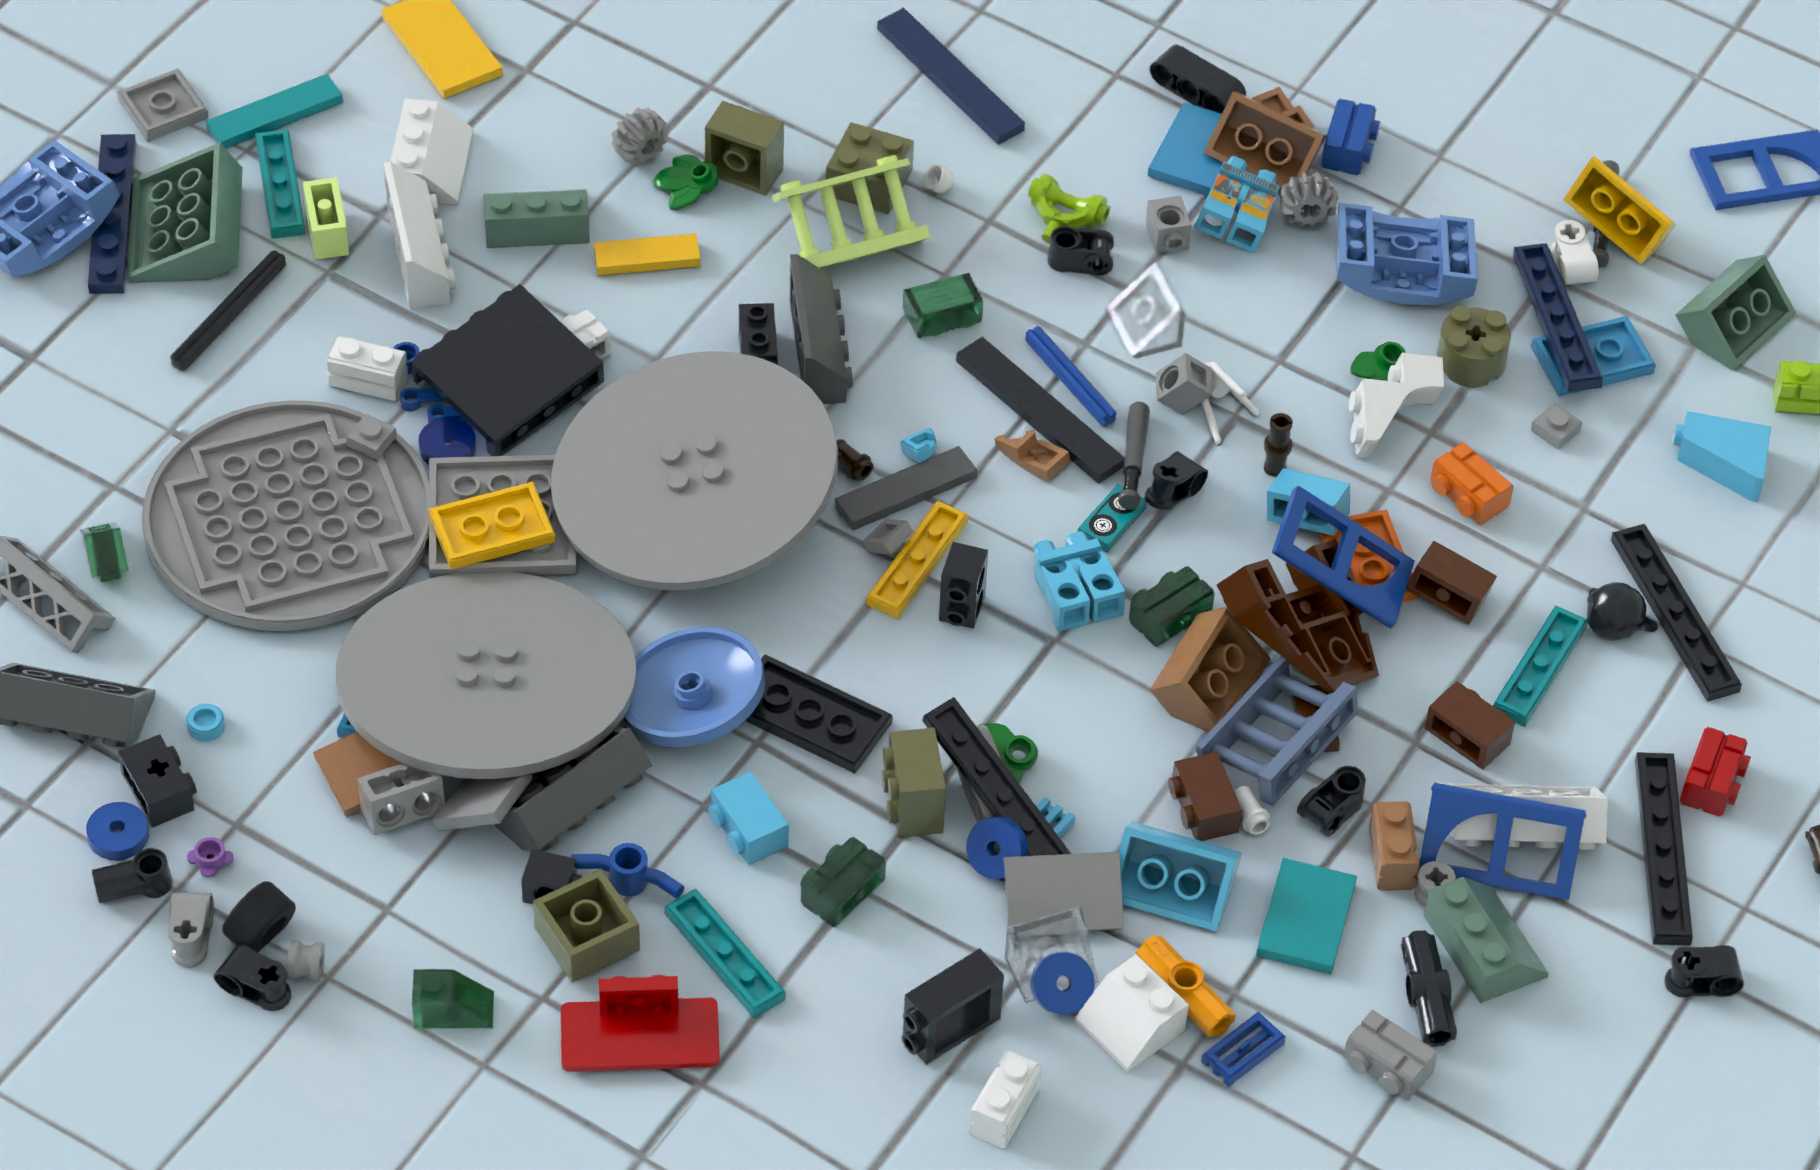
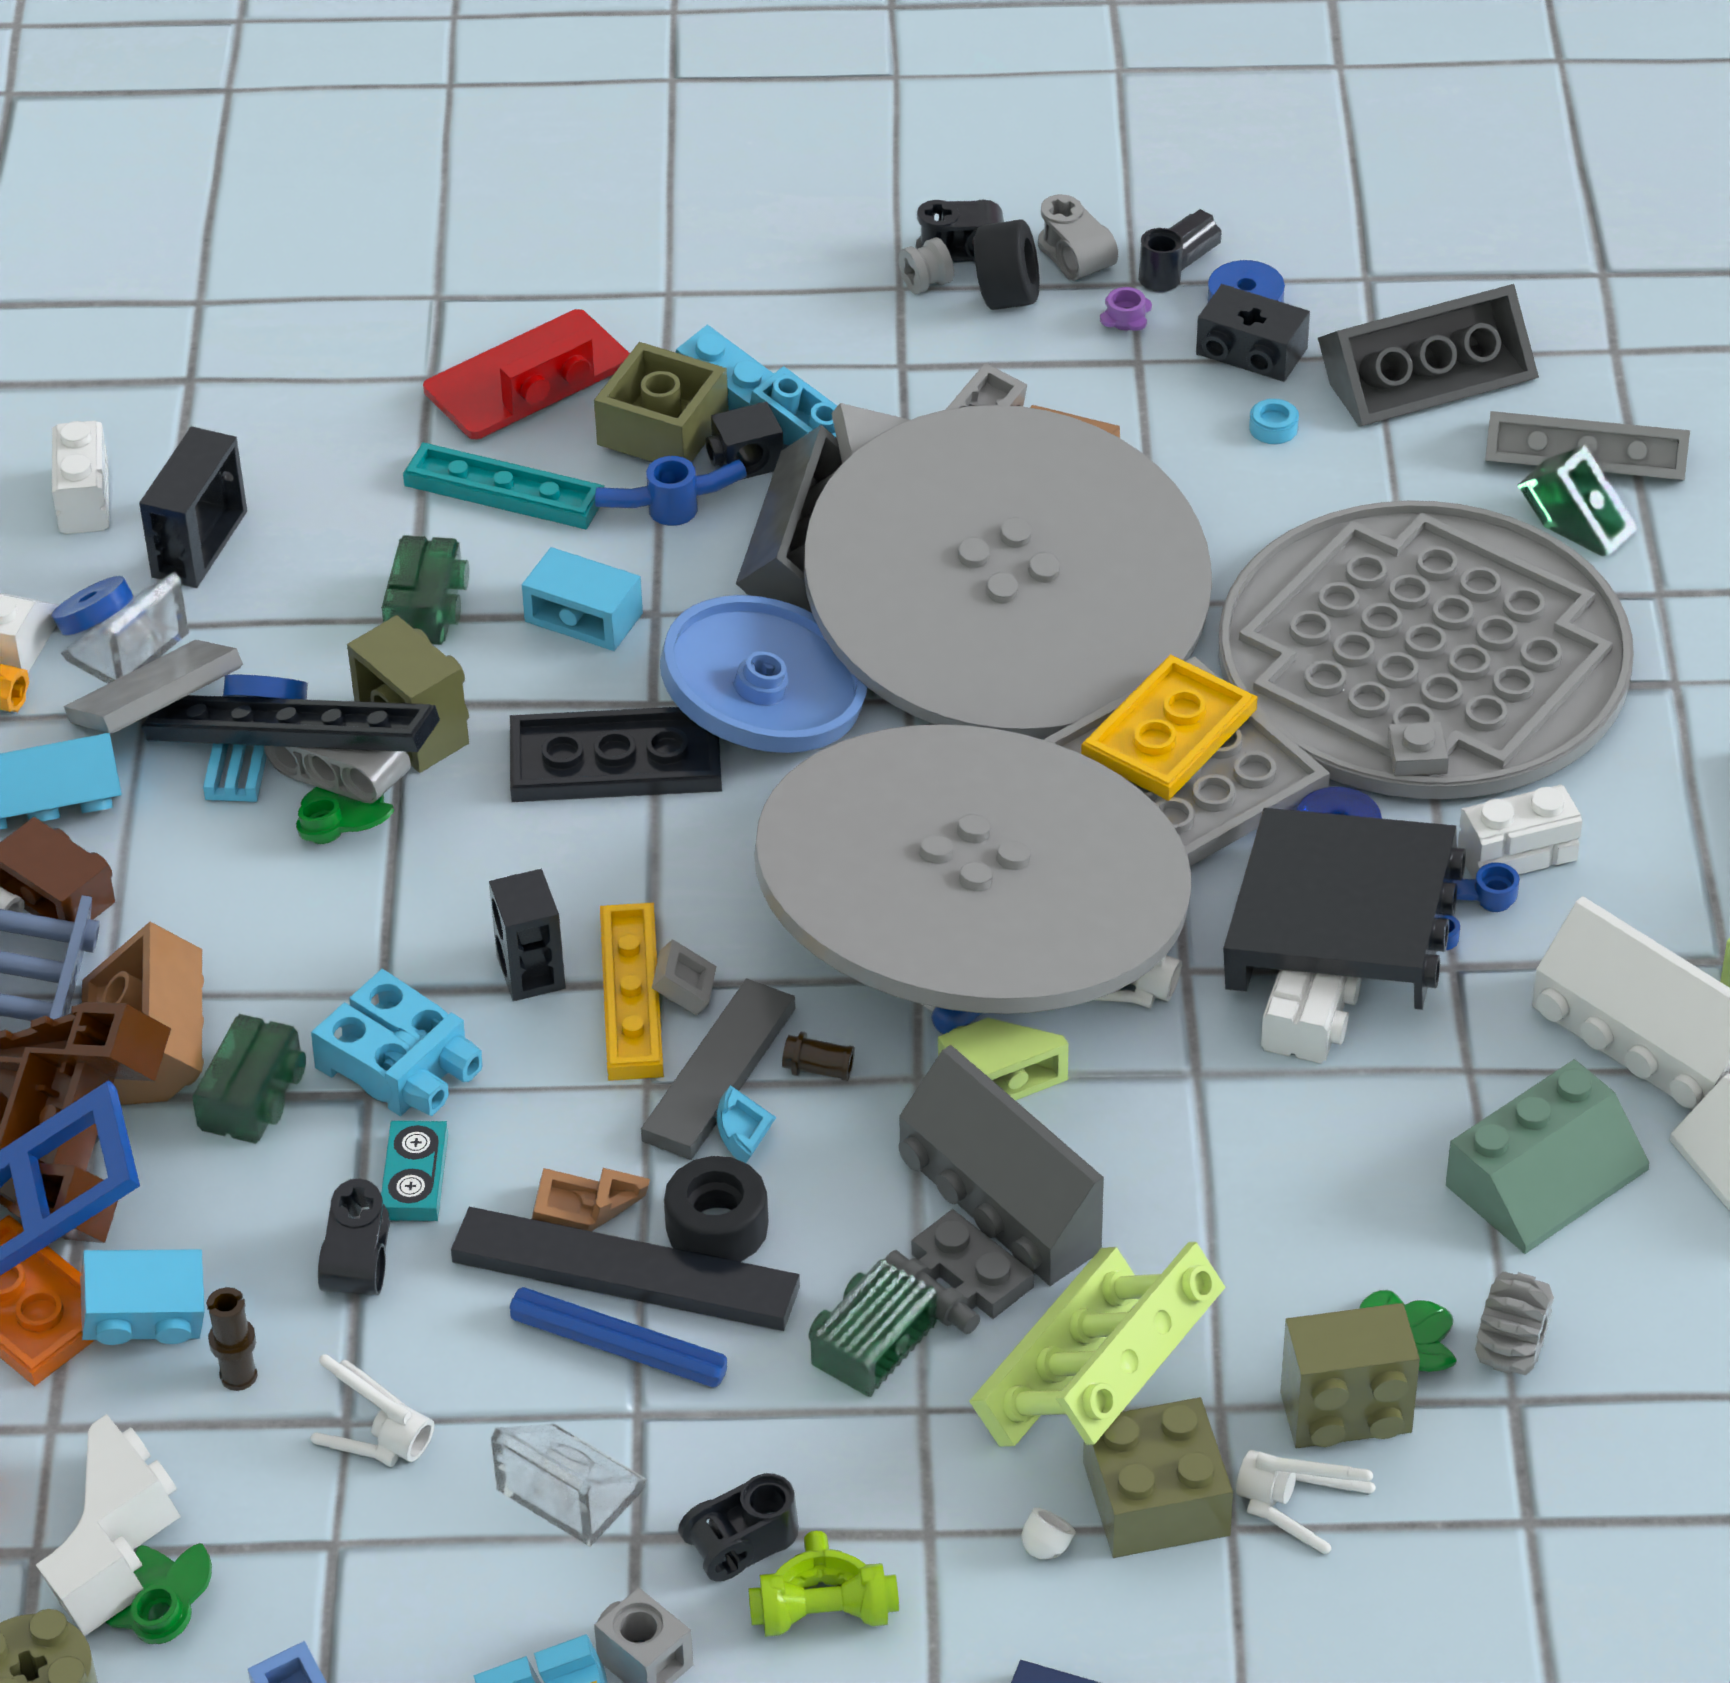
camera: 150 degrees right, 5 degrees down
clear green slope [412,969,494,1028] -> none
yellow tile [594,233,700,276] -> none
black brick [739,303,778,365] -> none
dark grey piece [1118,401,1150,510] -> none
light grey brick [1156,353,1212,415] -> none
none -> black tyre [664,1156,769,1262]
none -> medium azure slope [675,324,837,446]
none -> dark grey plate [882,1209,1034,1334]
none -> white plant [1236,1449,1376,1554]

